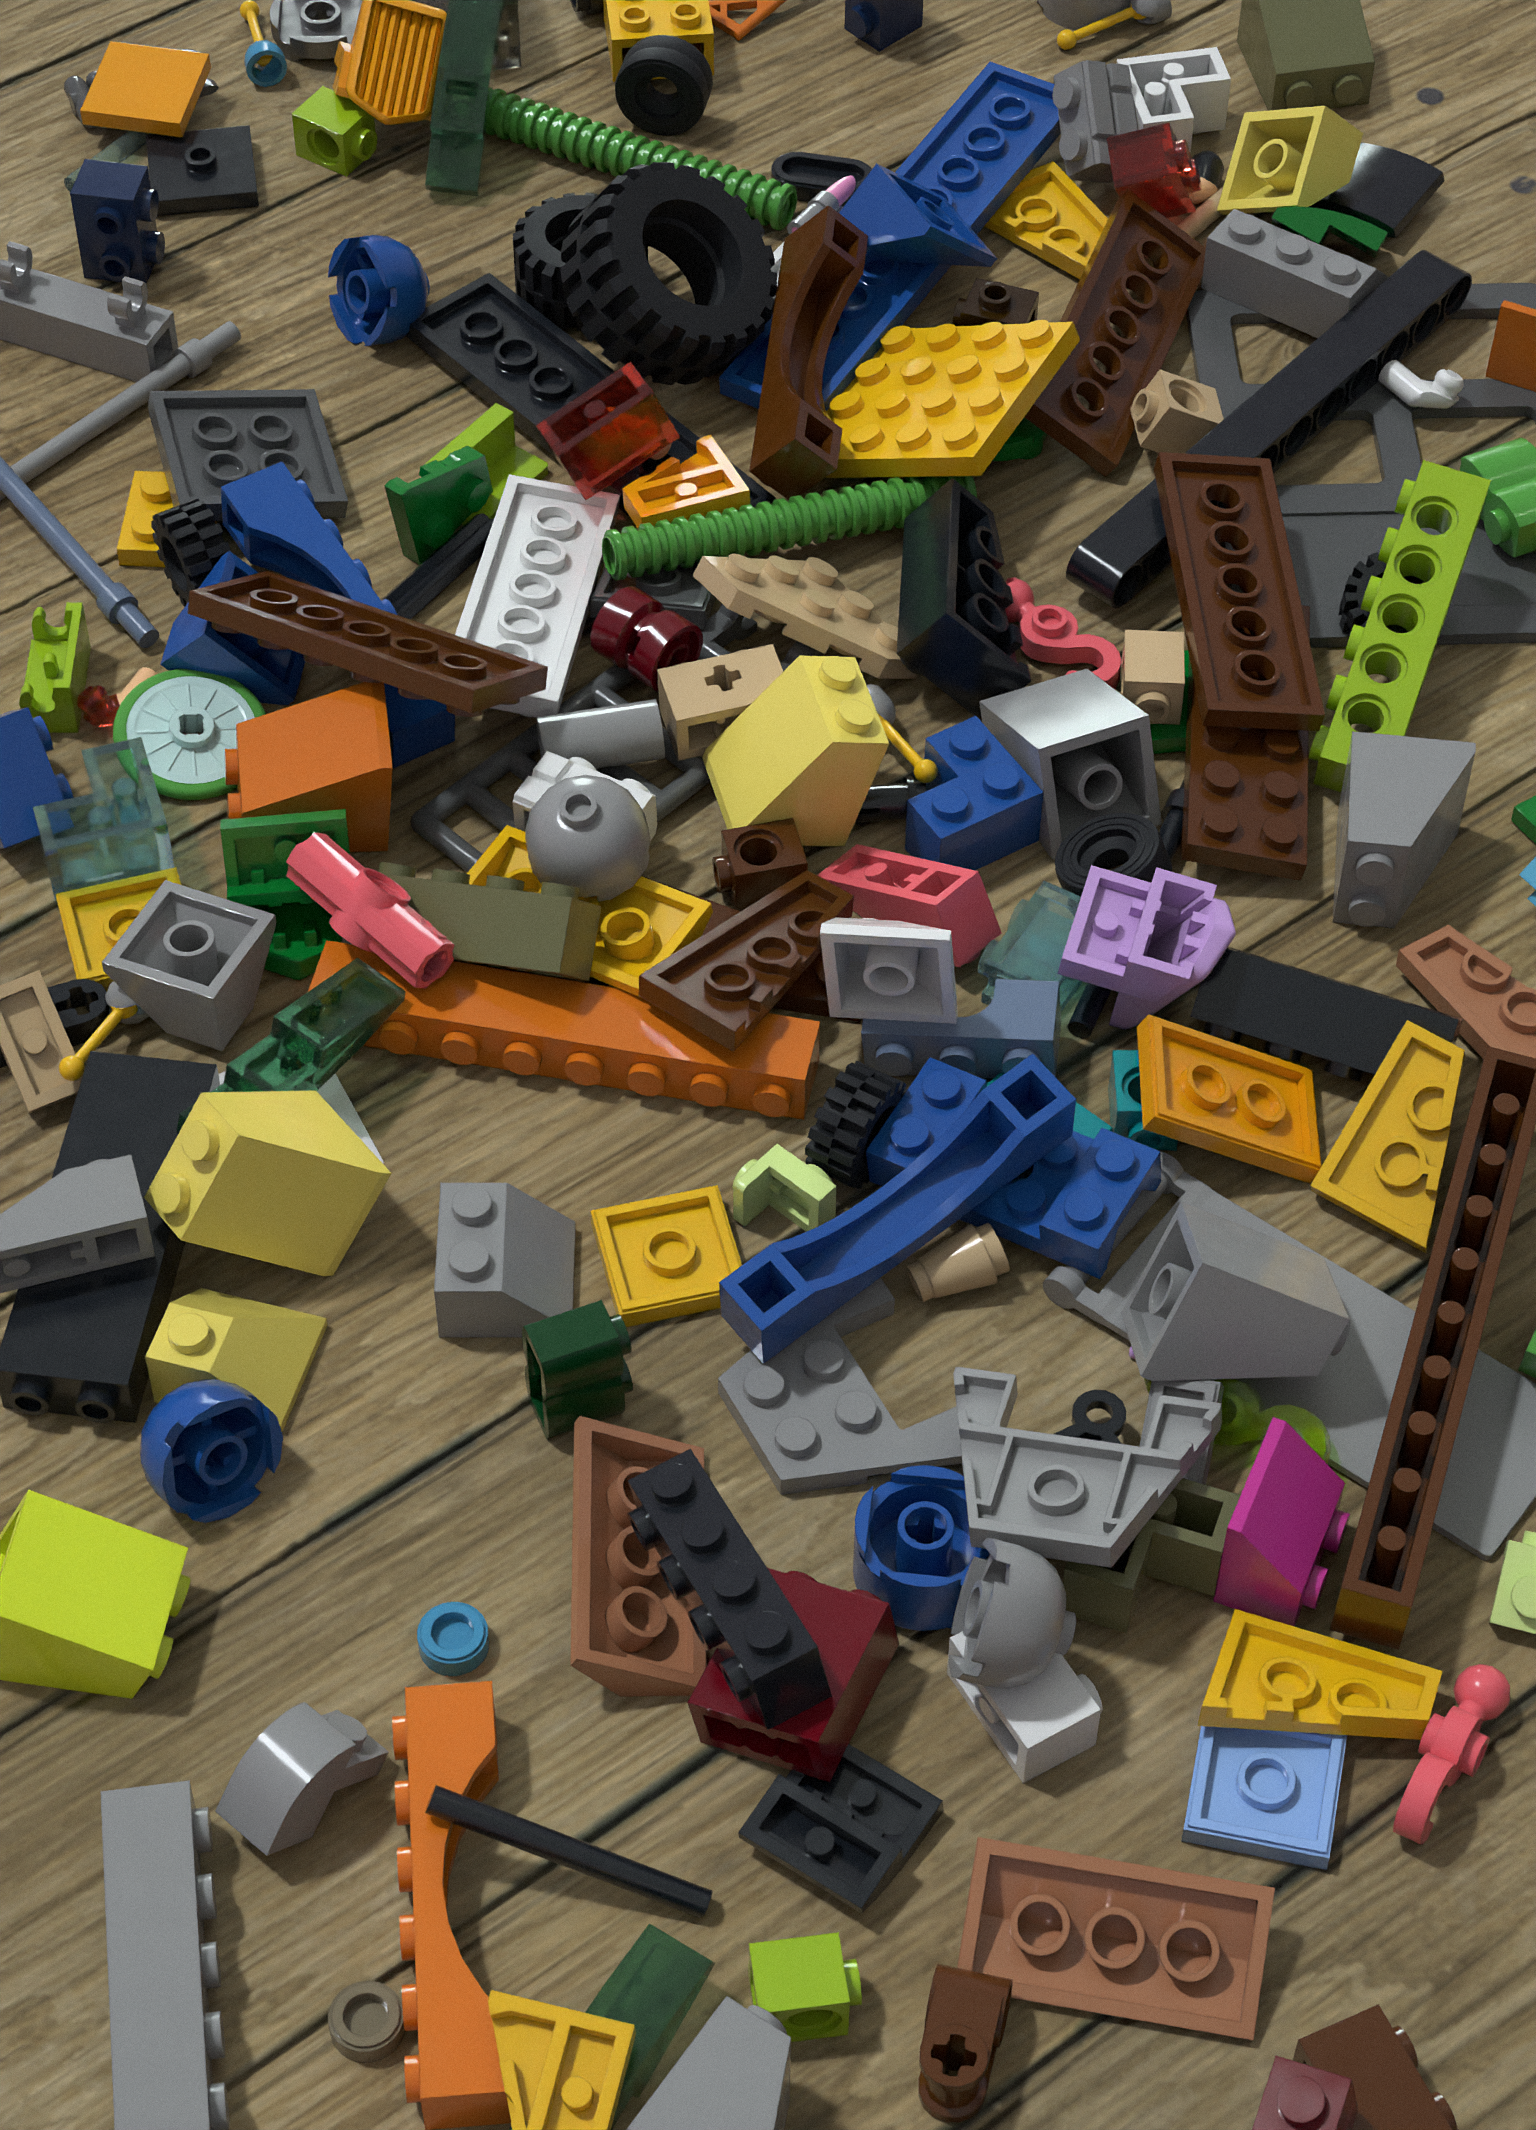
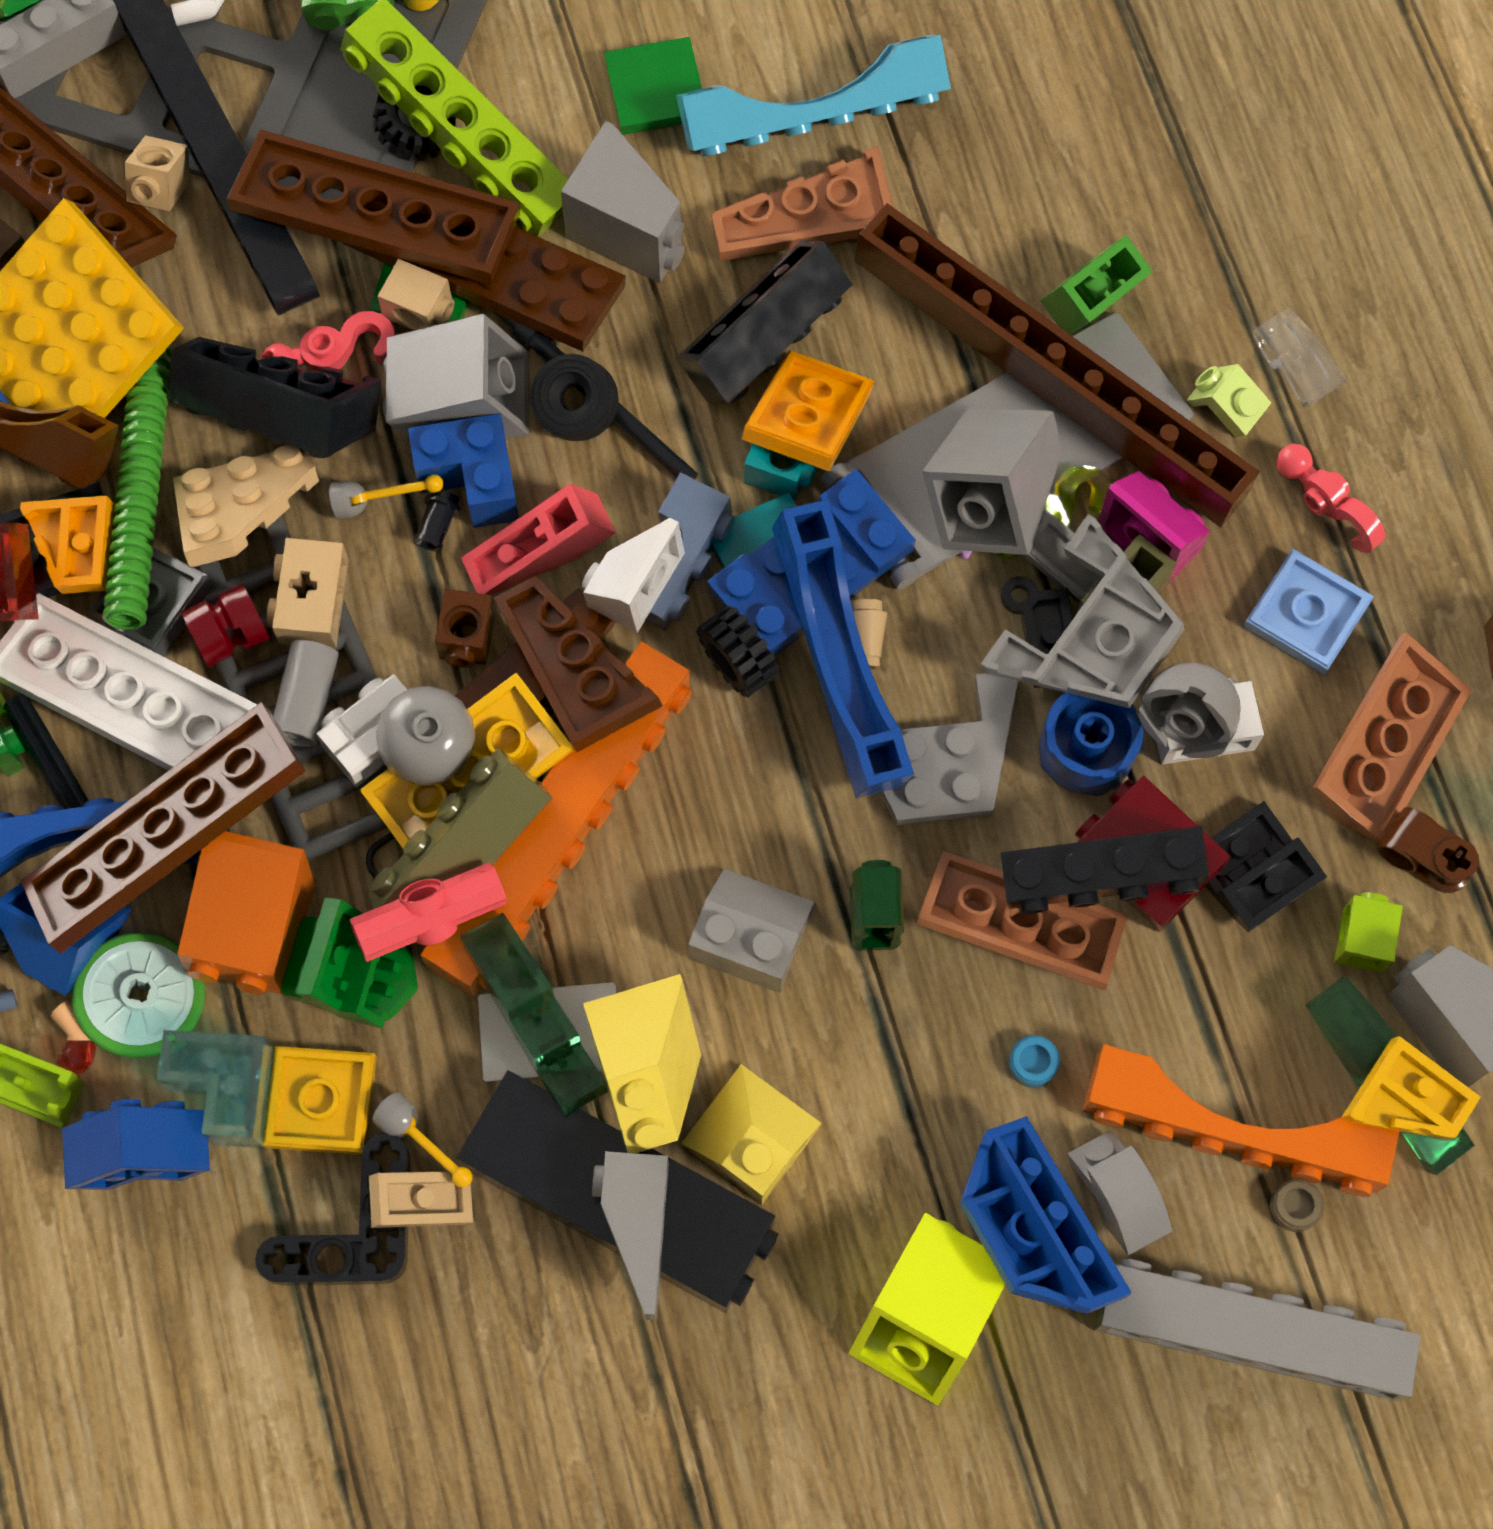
camera: 70 degrees left, 20 degrees up
light grey slope [102,880,276,1051] -> none
blue cylinder [140,1379,283,1523] -> none
black bar [425,1785,712,1919] -> none
yellow tile [590,1185,742,1327] -> none
light yellow slope [702,655,889,846] -> none
yellowish green bracket [732,1144,836,1232] -> none
clear light blue brick [978,881,1083,1012] -> none
lavender piece [1057,865,1236,1029] -> none
yellow wing [1197,1609,1443,1740] -> none
yellow wing [1310,1020,1465,1253] -> none
none -> blue wedge [959,1116,1132,1314]

